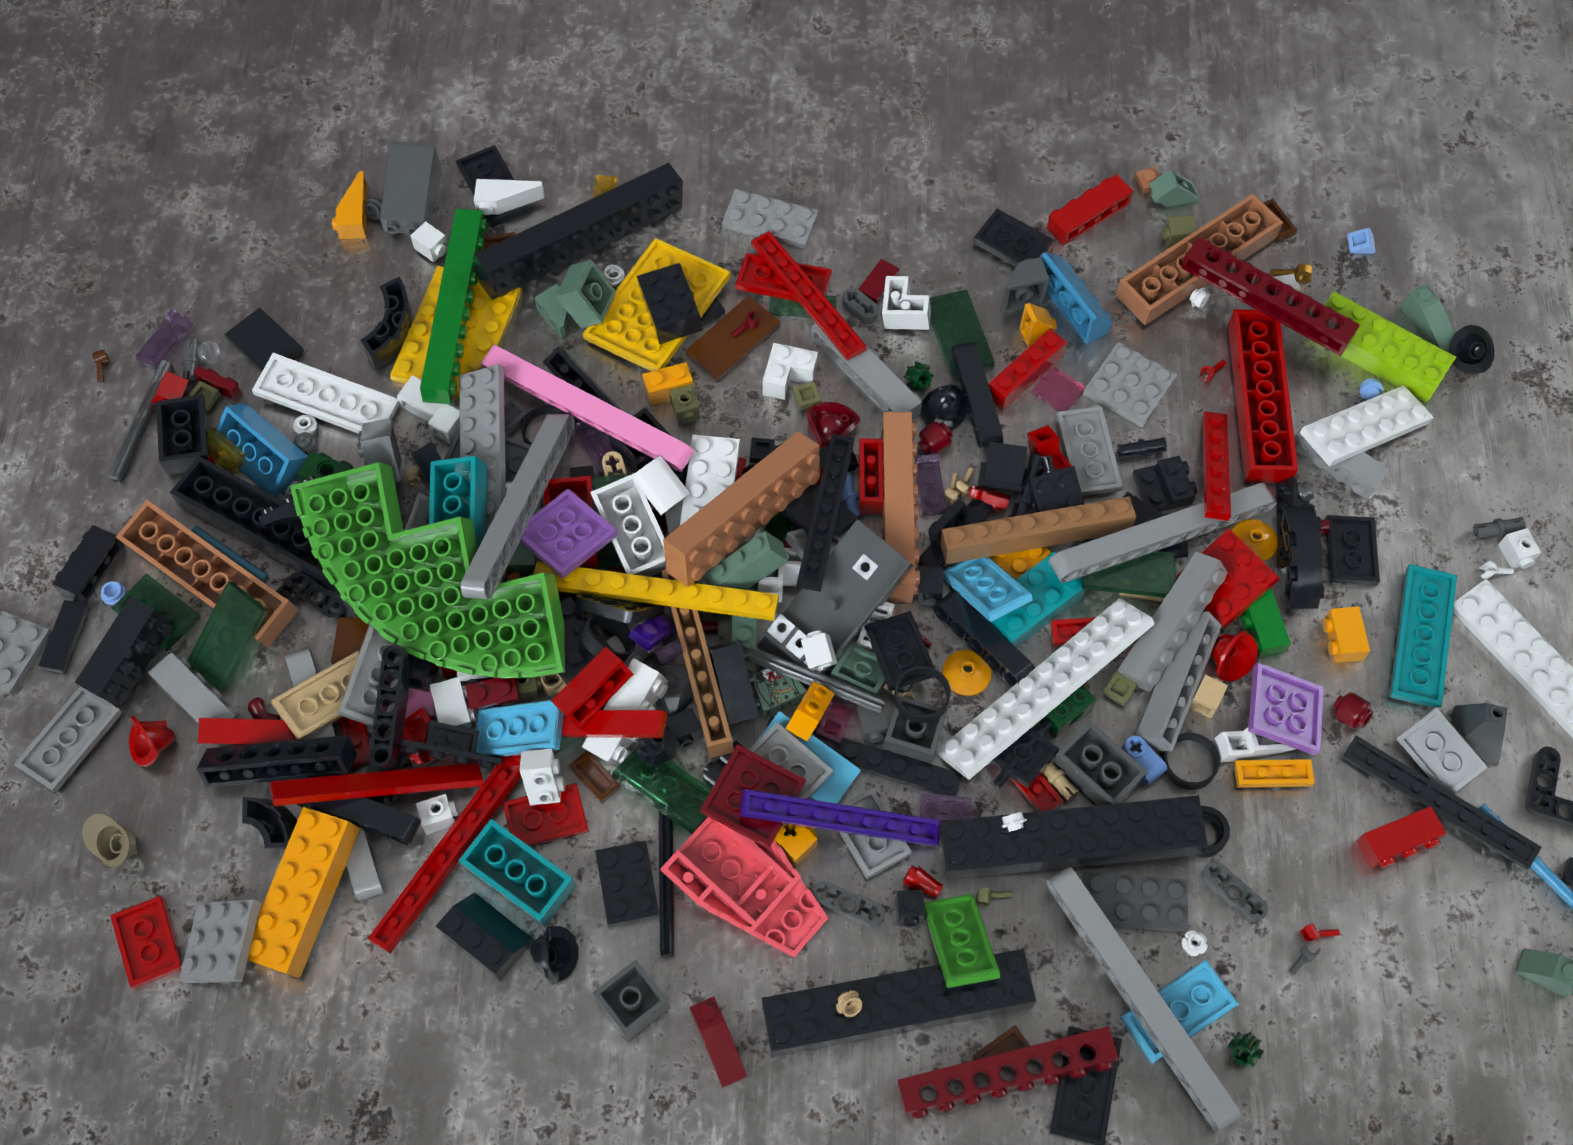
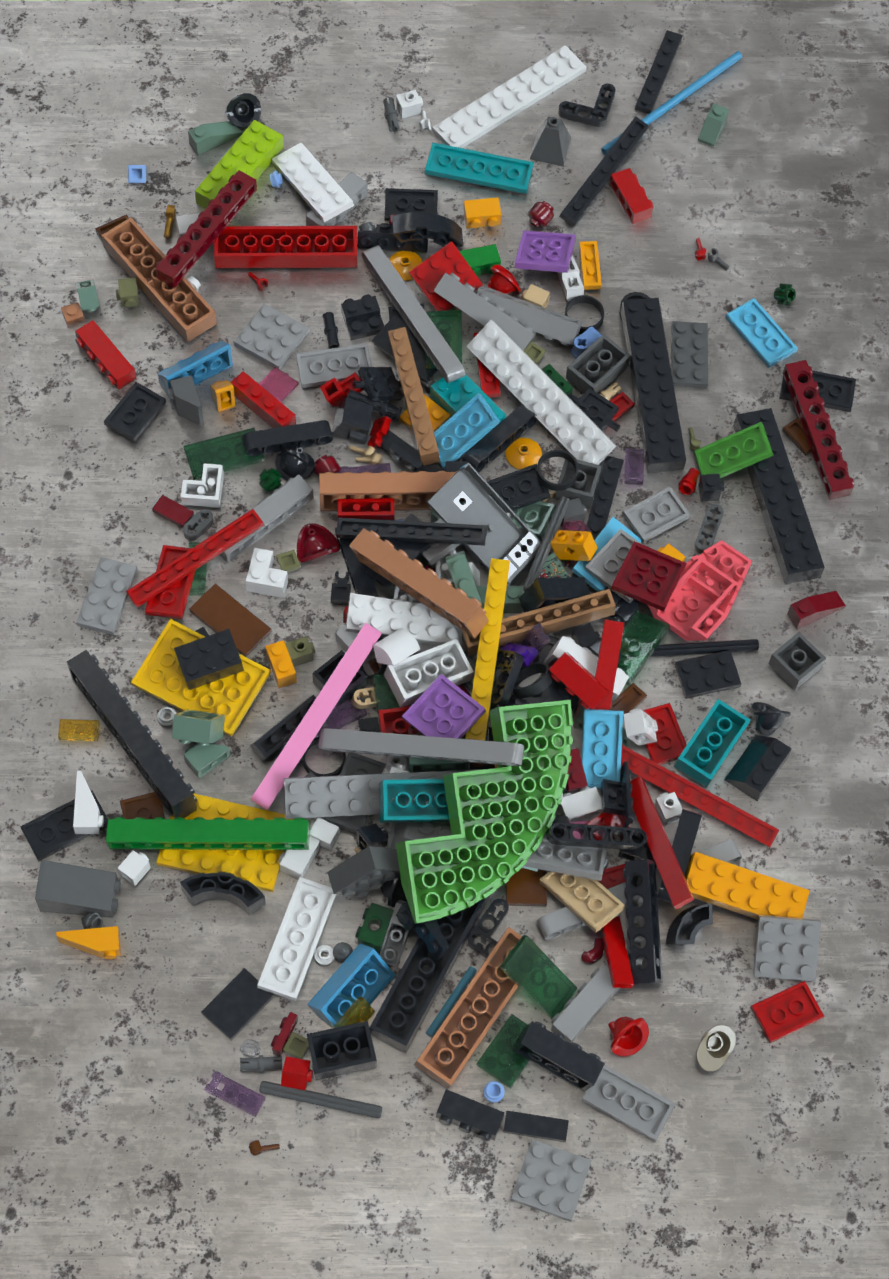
camera: 95 degrees left, 0 degrees up
dark red hand [731,311,760,338] -> none
dark purple tile [740,789,940,847] -> none
white brick [801,630,838,671] -> none
tan plate [836,990,862,1017] -> none
white plate [1002,812,1027,832] -> none
light grey beam [1046,867,1241,1132] -> none
white plate [1181,930,1208,956] -> none
dark grey beam [1201,861,1268,923] -> none
red plate [1202,411,1231,521] -> none
light grey plate [1397,707,1489,794] -> none

